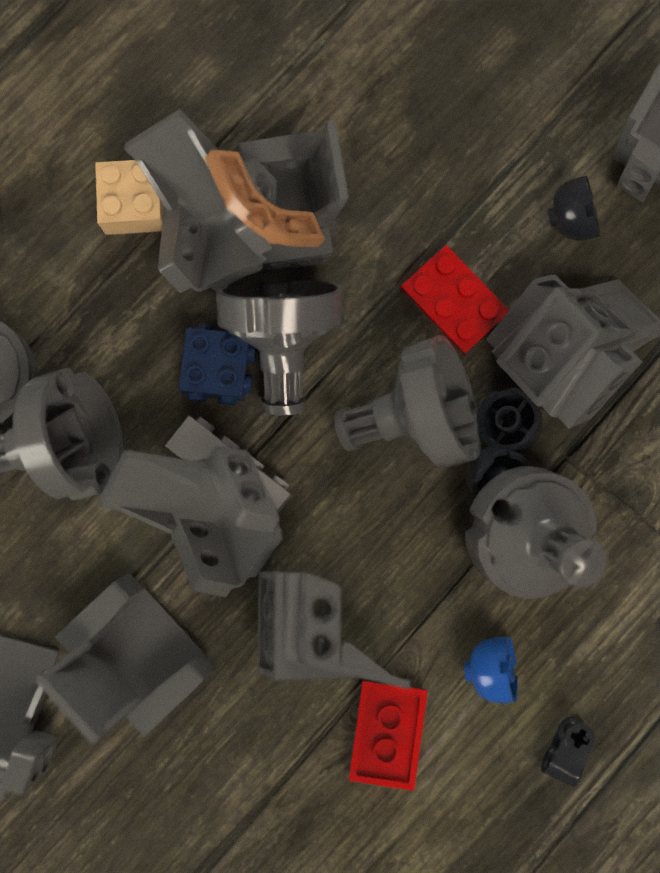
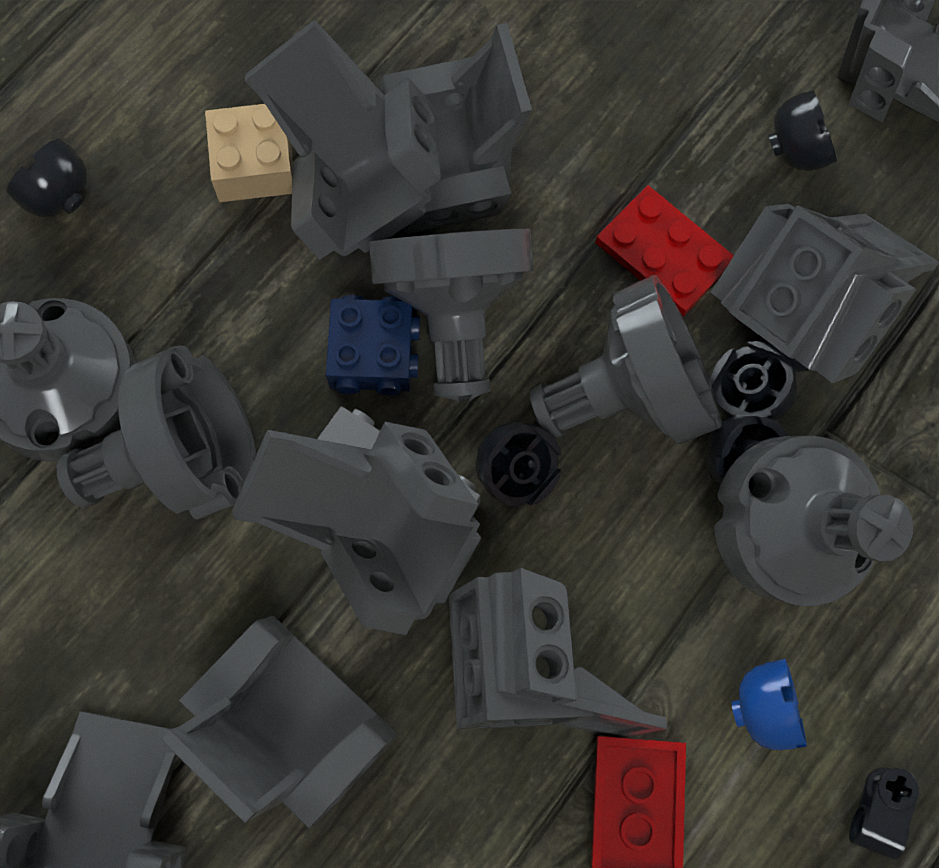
camera: 10 degrees left, 10 degrees down
medium nougat plate [205,149,325,247] -> none
none -> black cylinder [476,421,562,508]

